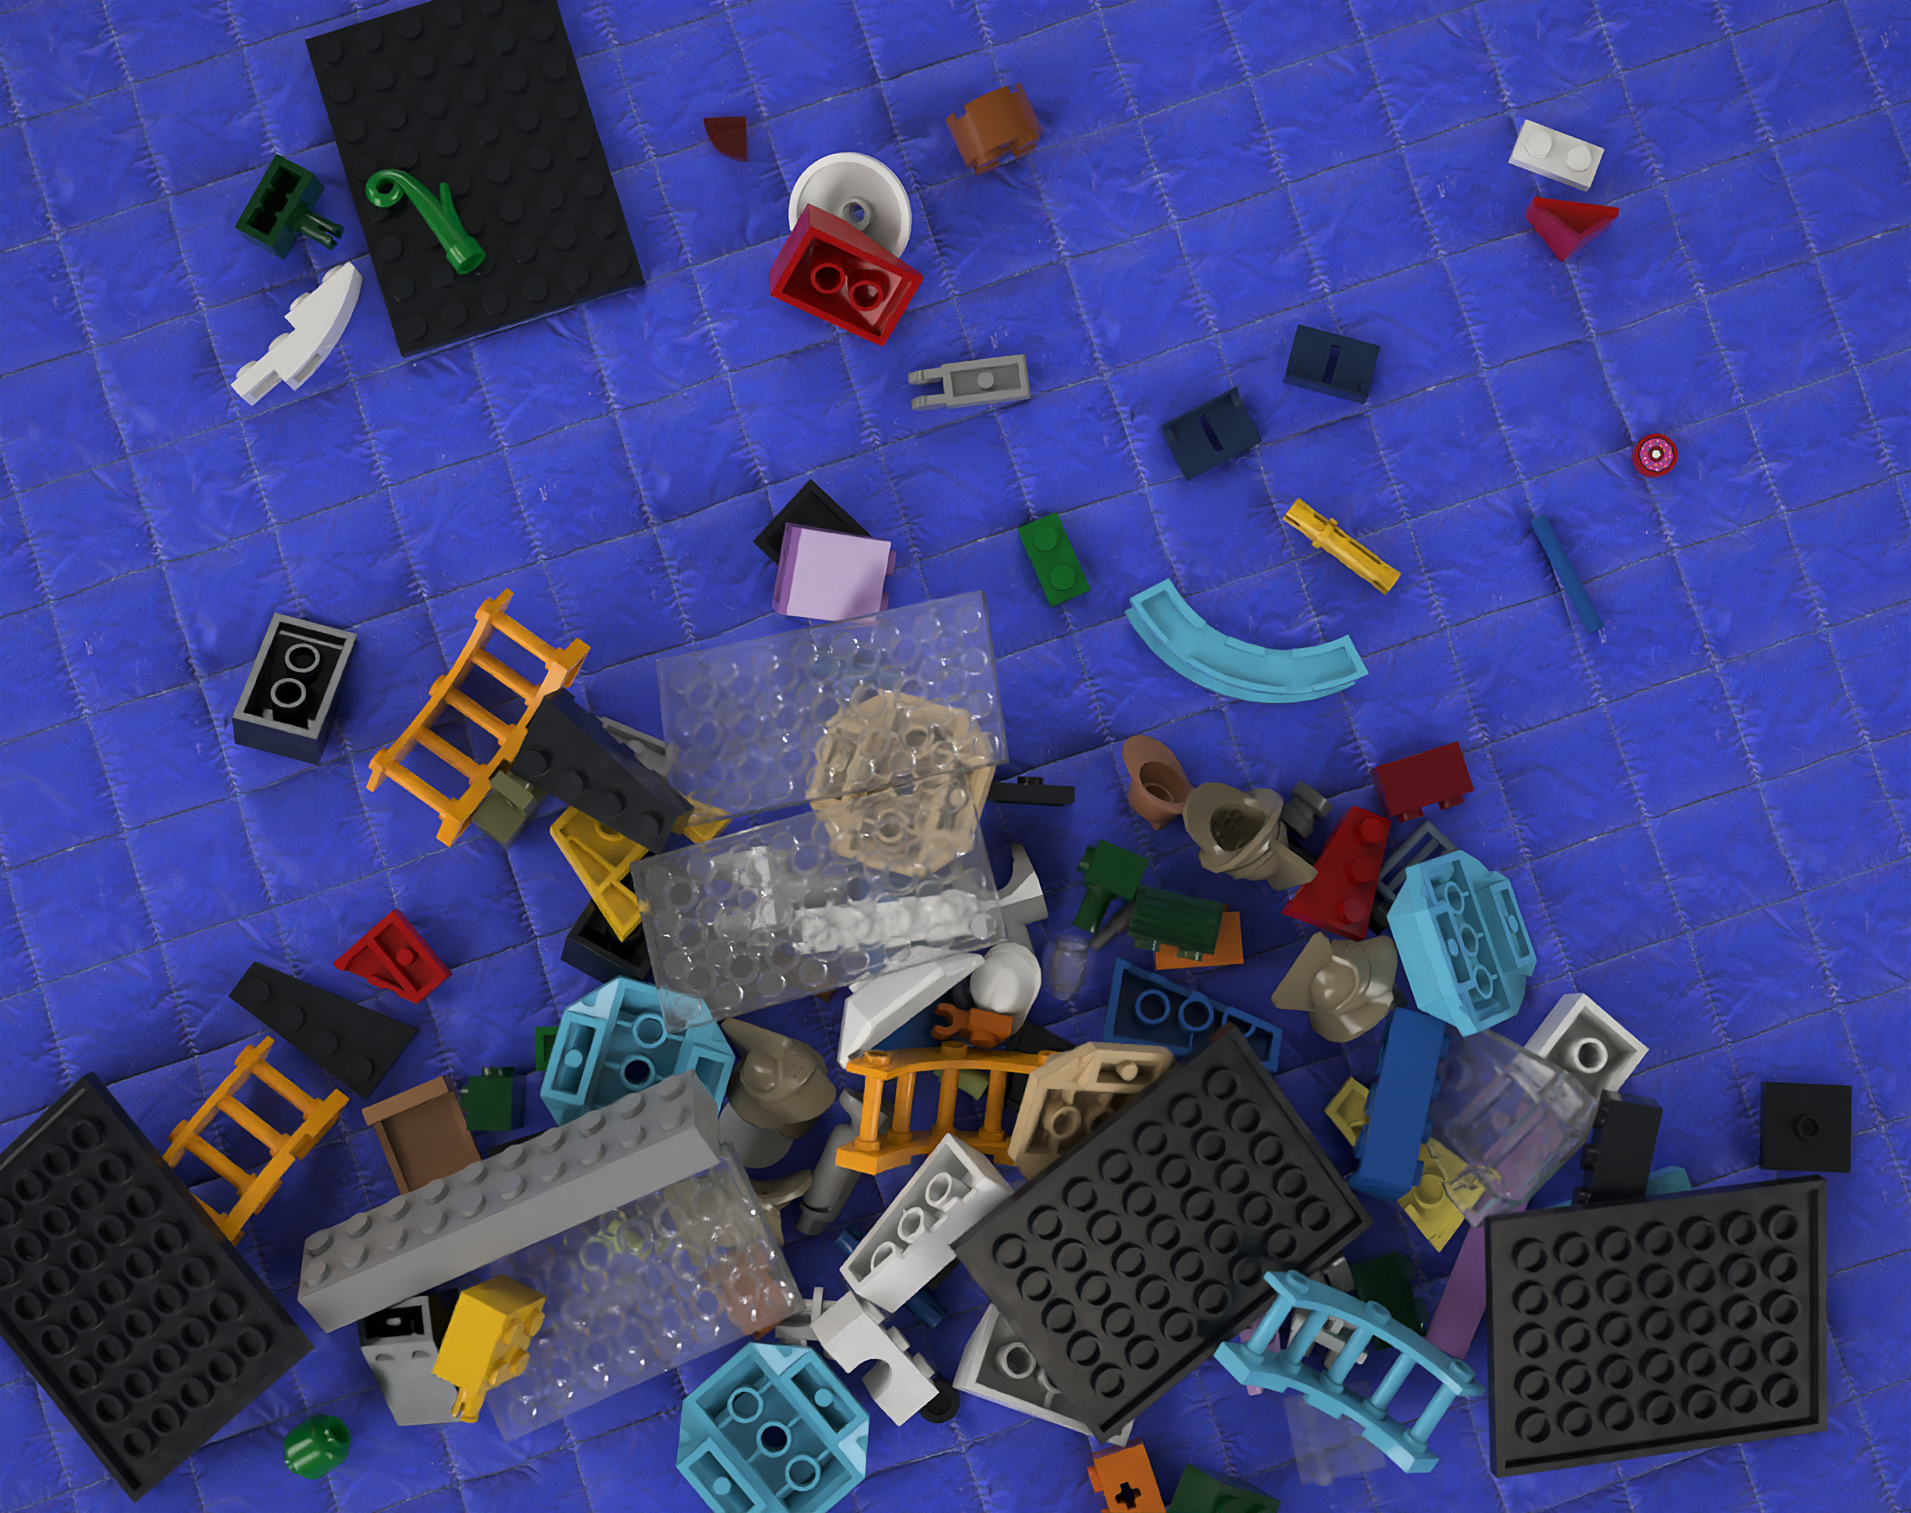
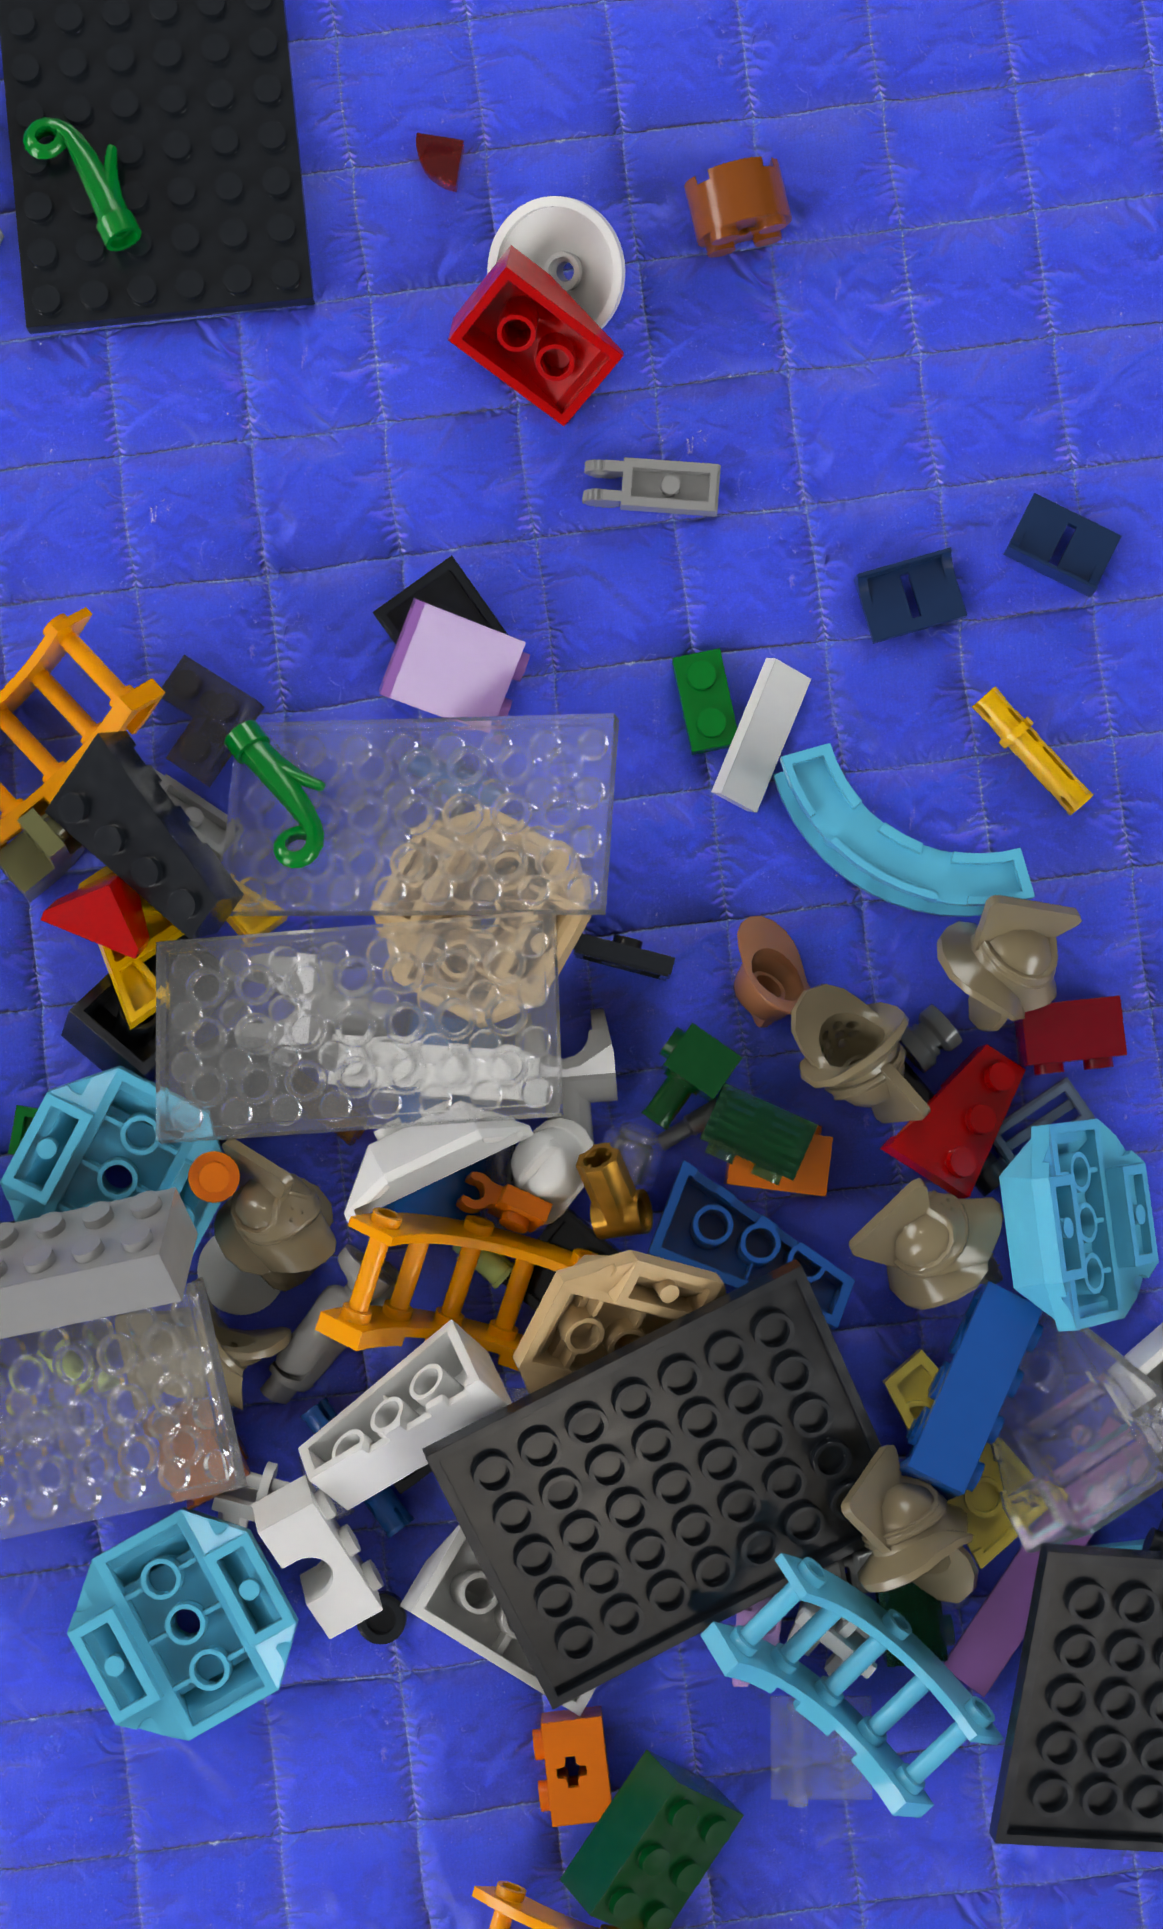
camera: 15 degrees right, 0 degrees up
none -> red slope [41,872,150,959]
none -> clear smoke plate [162,655,264,788]
none -> orange plate [188,1151,240,1203]
none -> green plant [224,720,325,868]
none -> pearl gold piece [576,1142,653,1240]
none -> white tile [711,658,811,813]
none -> dark tan helmet [841,1445,979,1603]
none -> dark tan helmet [937,895,1082,1032]

